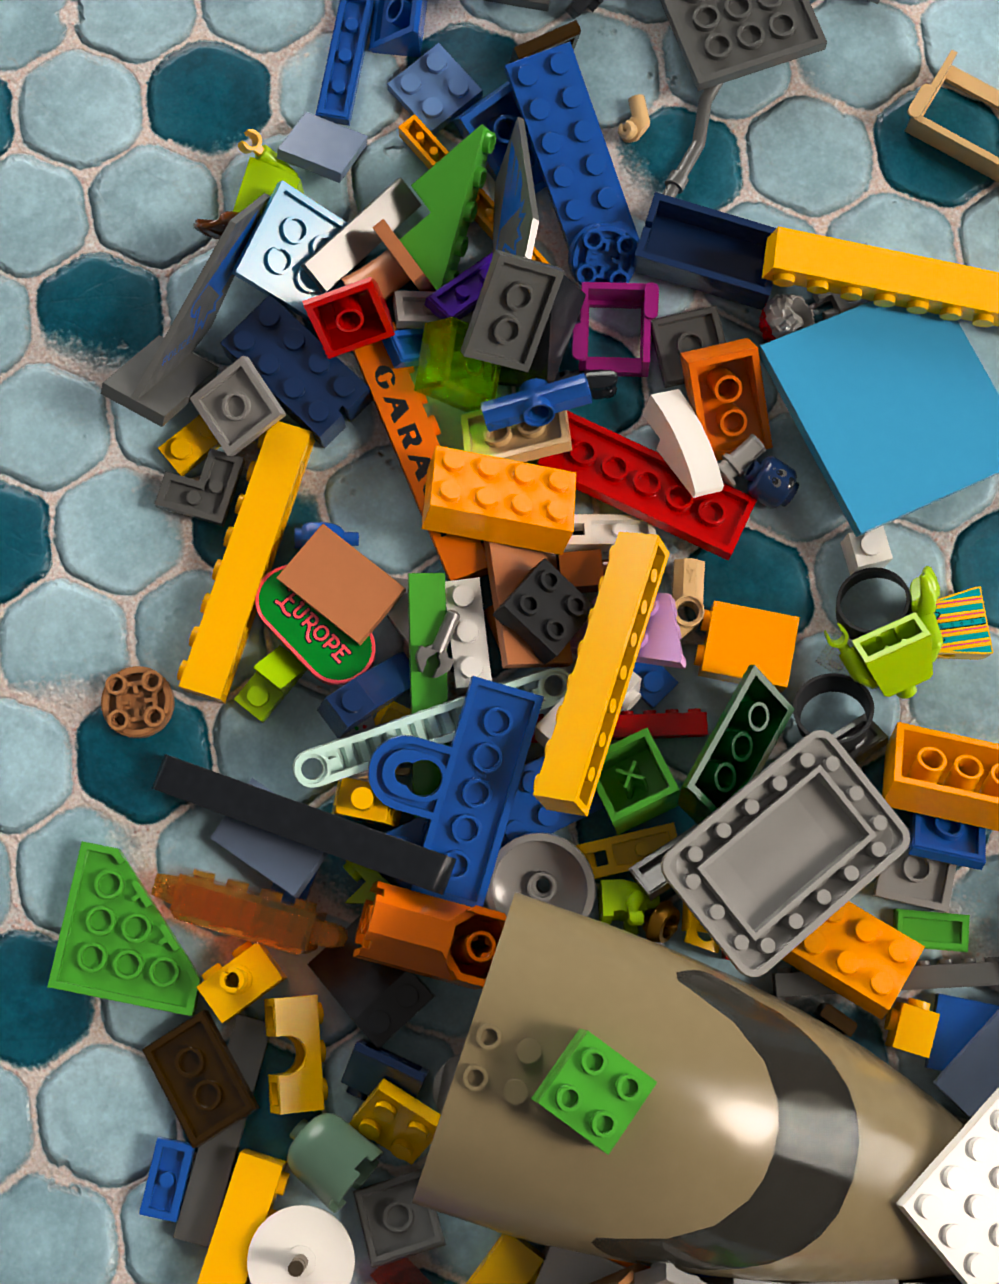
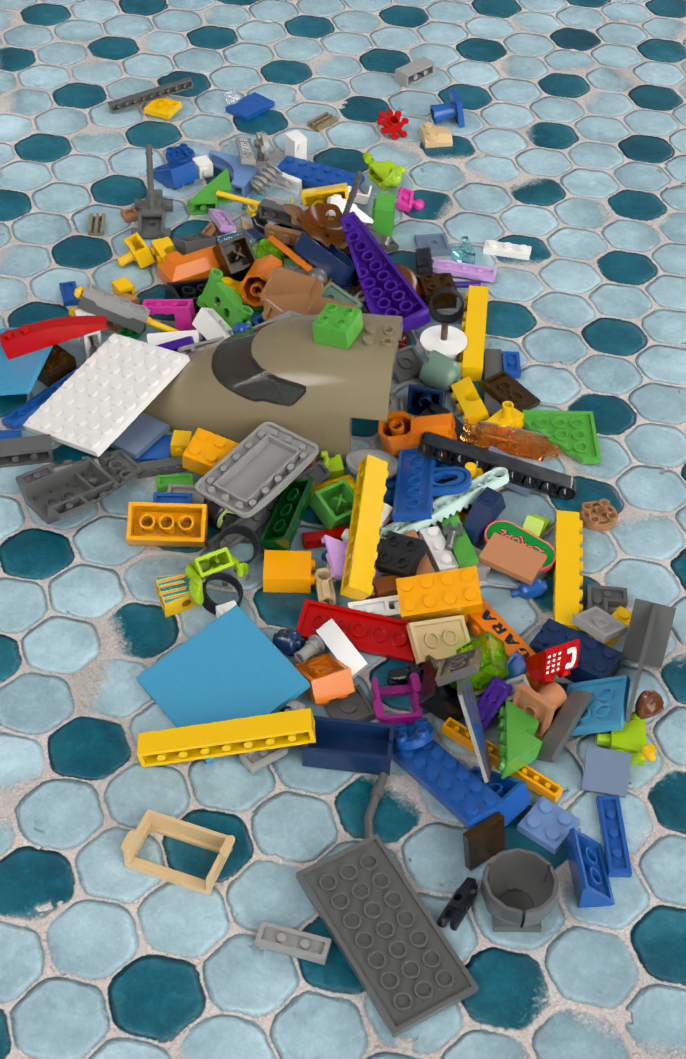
camera: 165 degrees right, 35 degrees down
yellow plate [349,1078,441,1165] -> none
blue piece [481,373,593,432] -> none
tan arm [618,94,650,143] -> none

